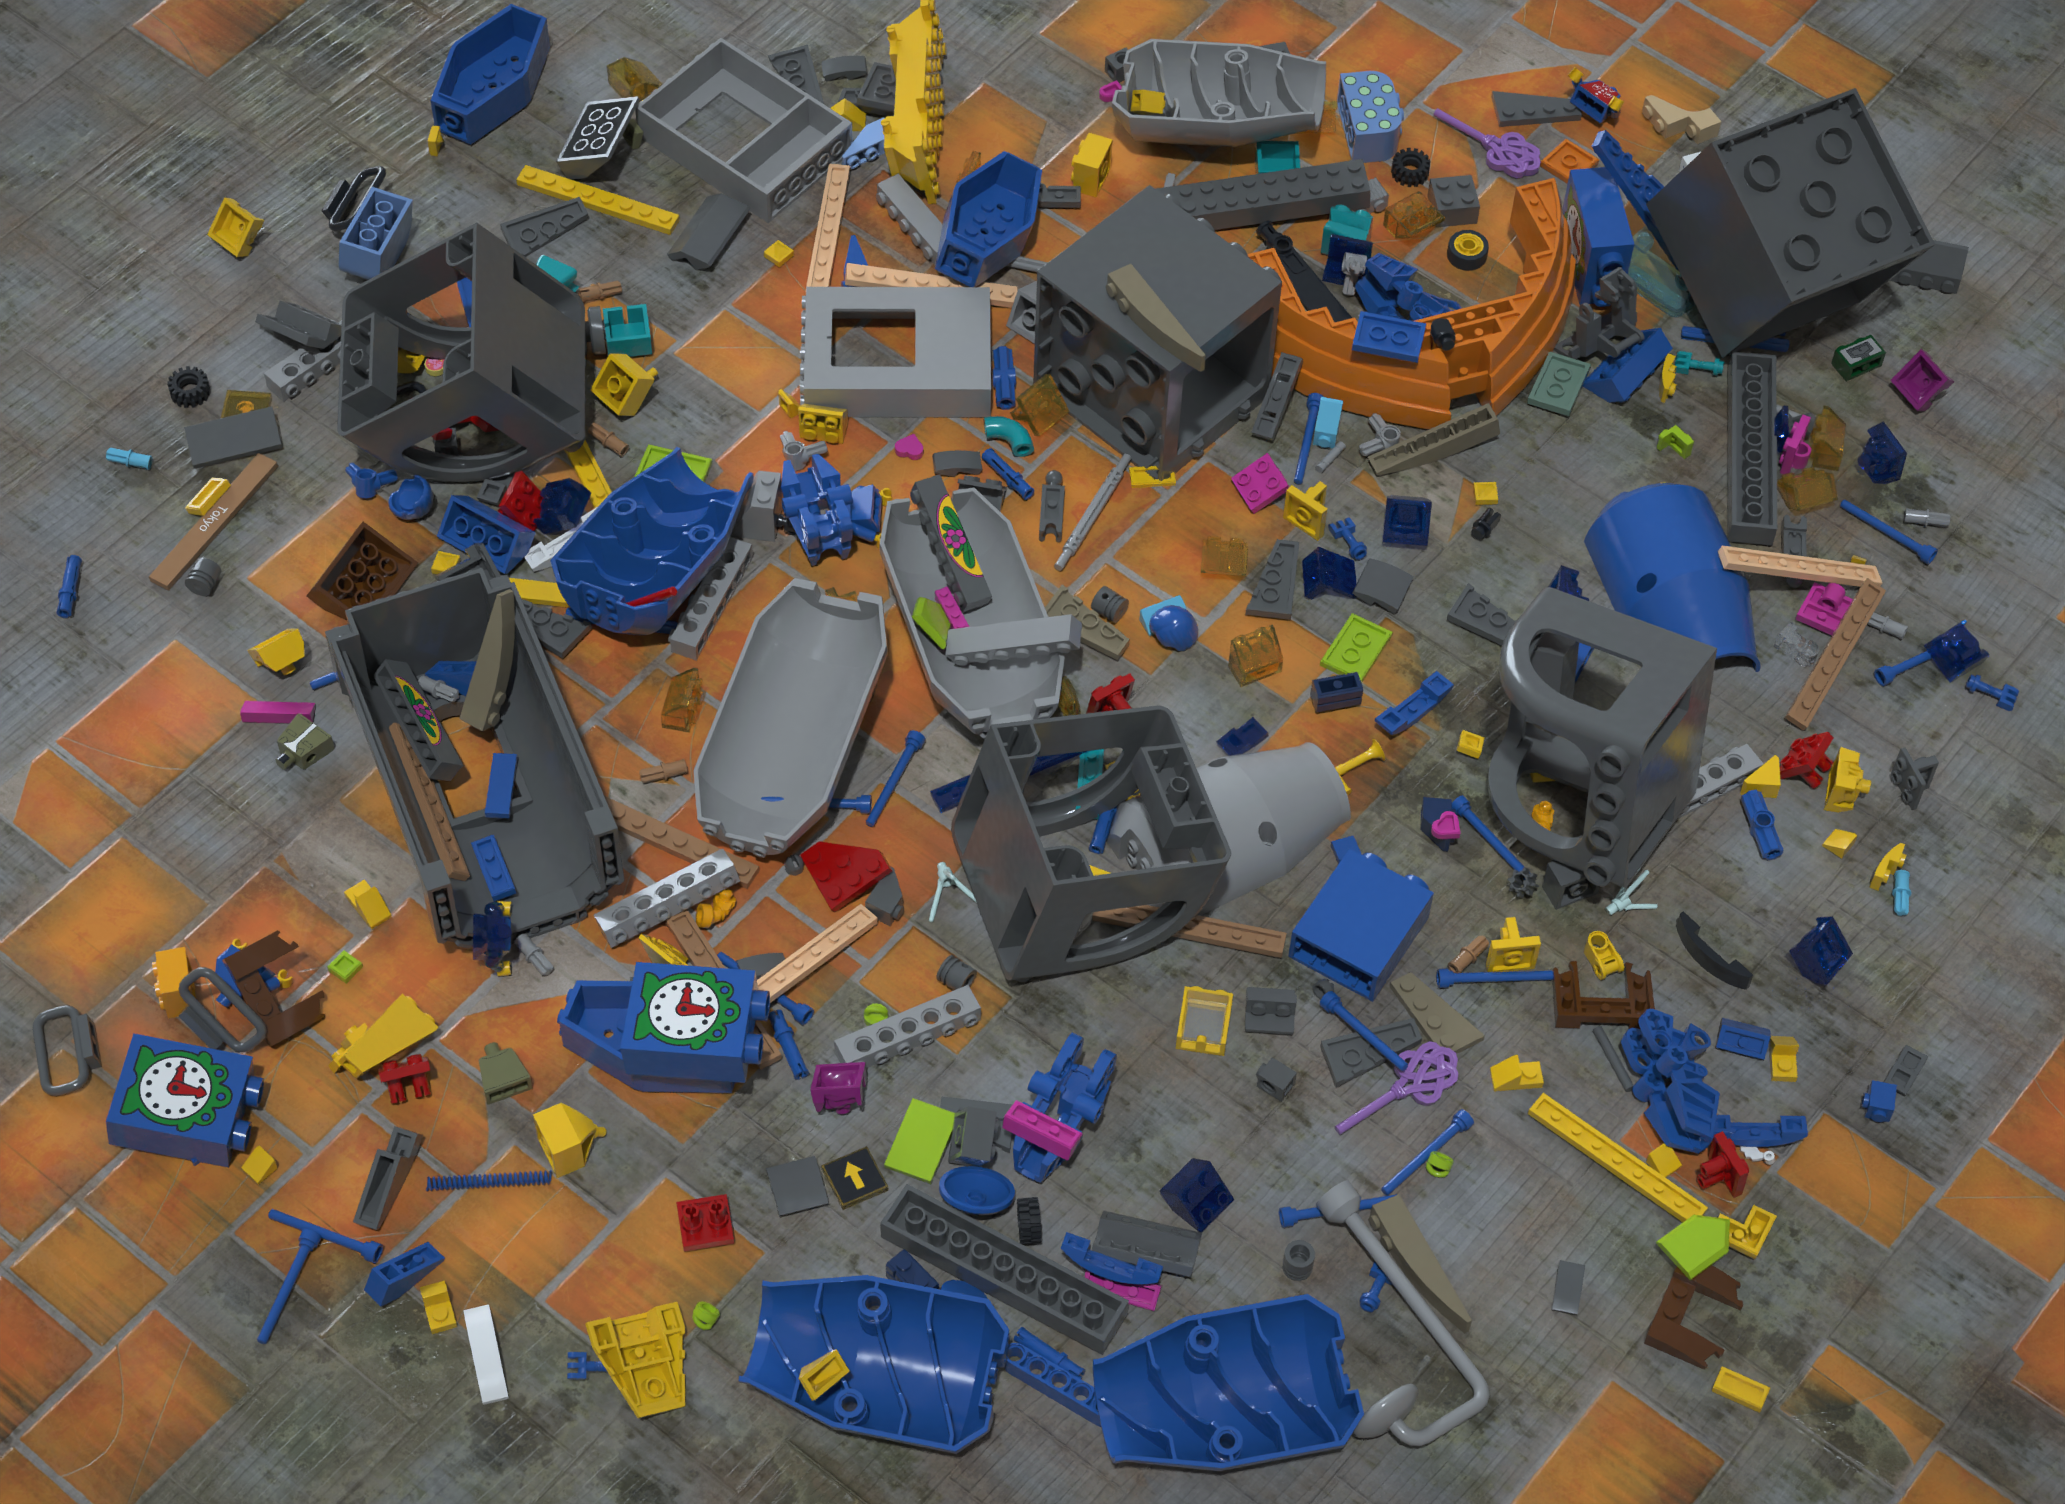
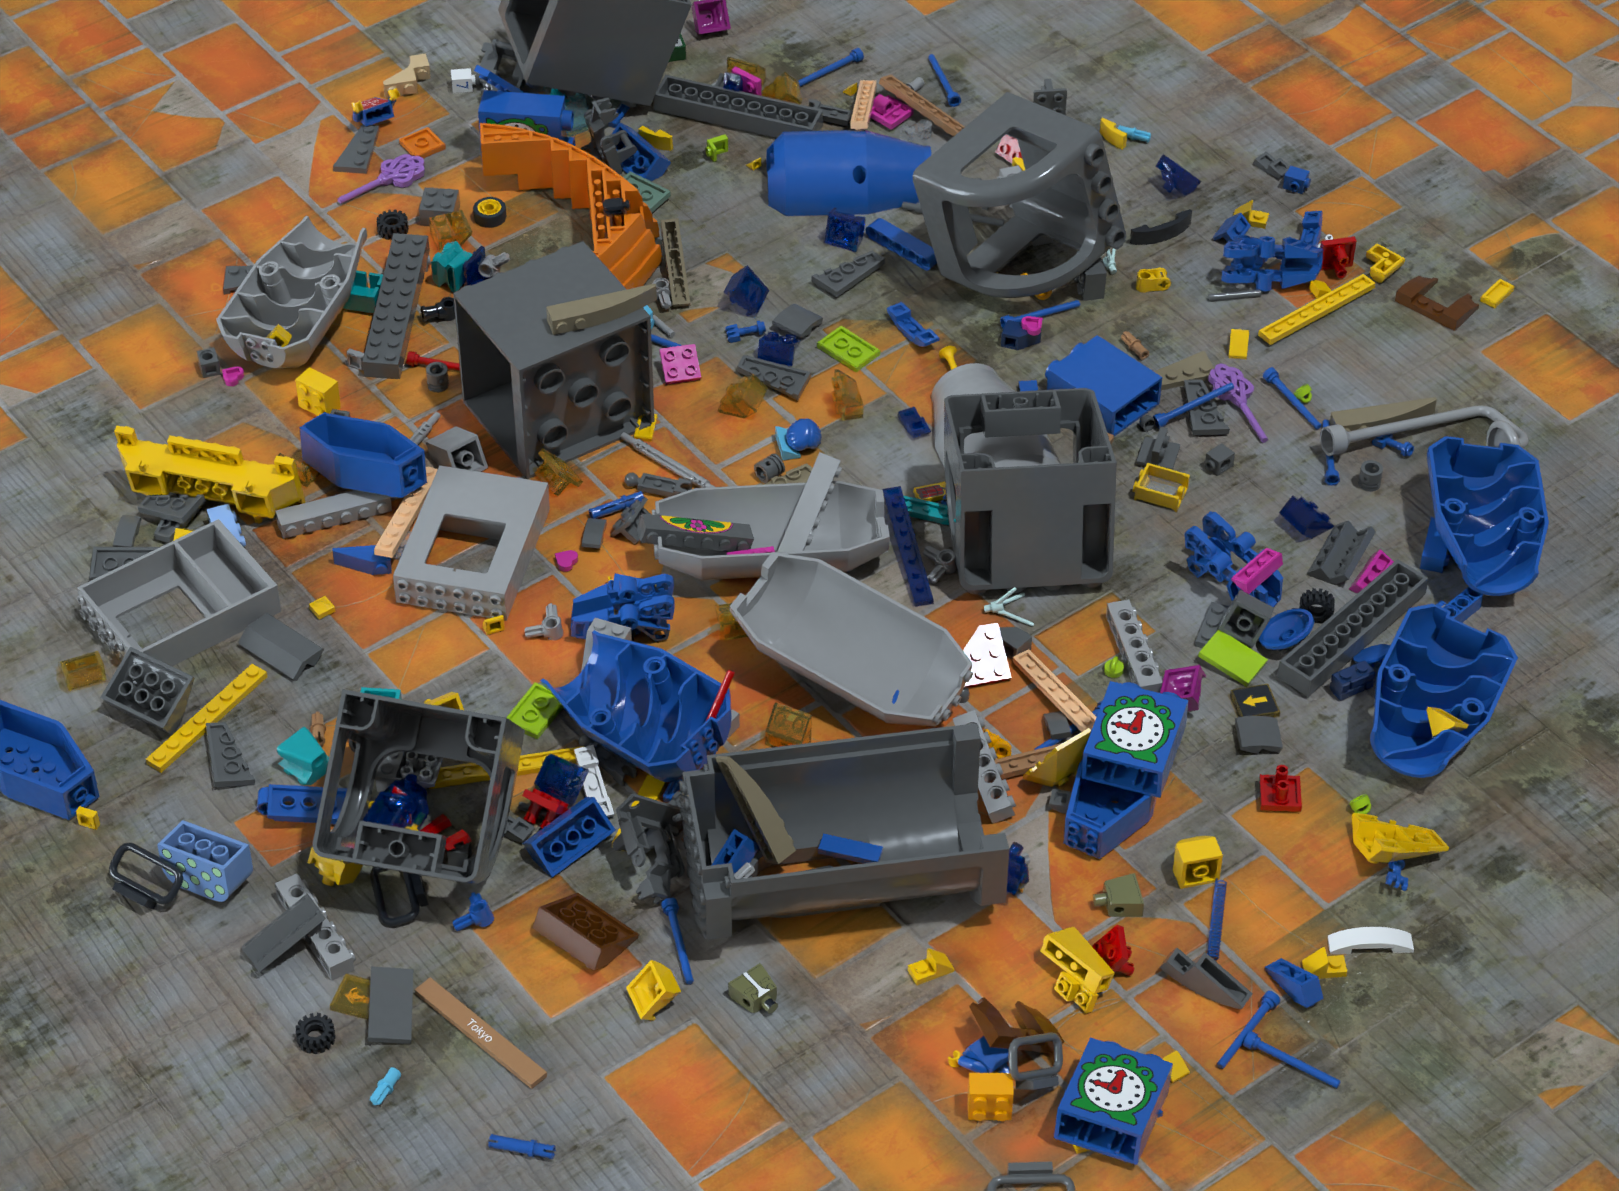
camera: 75 degrees left, 10 degrees down
yellow tile [185,478,231,516] -> none
dark grey piece [185,558,222,596] -> none
yellow brick [207,197,264,257] -> none
dark pink slope [240,701,315,723] -> none
lime tile [327,950,363,984] -> none
blue piece [388,475,433,520] -> none
yellow tile [431,551,461,574] -> none
yellow slope [798,404,848,444] -> none
light nougat plate [805,164,850,295] -> none
dark grey piece [936,955,977,990] -> none
teal cylinder [983,416,1034,457] -> none
blue slope [1061,1232,1163,1284] -> none
red plate [1086,673,1135,714] -> none
yellow bracket [1283,481,1327,541] -> none
dark blue brick [1310,672,1363,713] -> none
medium blue brick [1337,71,1404,163] -> none
blue plate [1352,311,1426,363] -> none
blue piece [1355,253,1462,321] -> none
blue piece [1436,968,1553,988] -> none
yellow tile [1456,730,1484,759] -> none
black arm [1471,507,1501,540] -> none
yellow tile [1473,482,1498,505] -> none
yellow bracket [1485,917,1541,972] -> none
dark grey gear [1507,867,1539,898] -> none
dark grey slope [1551,1260,1585,1315] -> none
reddish brown wedge [1553,961,1655,1030] -> none
lime tile [1656,1215,1730,1280] -> none
teal hinge [1675,351,1724,376] -> none
clear blue brick [1858,421,1907,484] -> none
light grey axle [1904,508,1951,527] -> none
clear blue brick [1924,620,1989,683] -> none
blue hinge [1965,674,2019,711] -> none

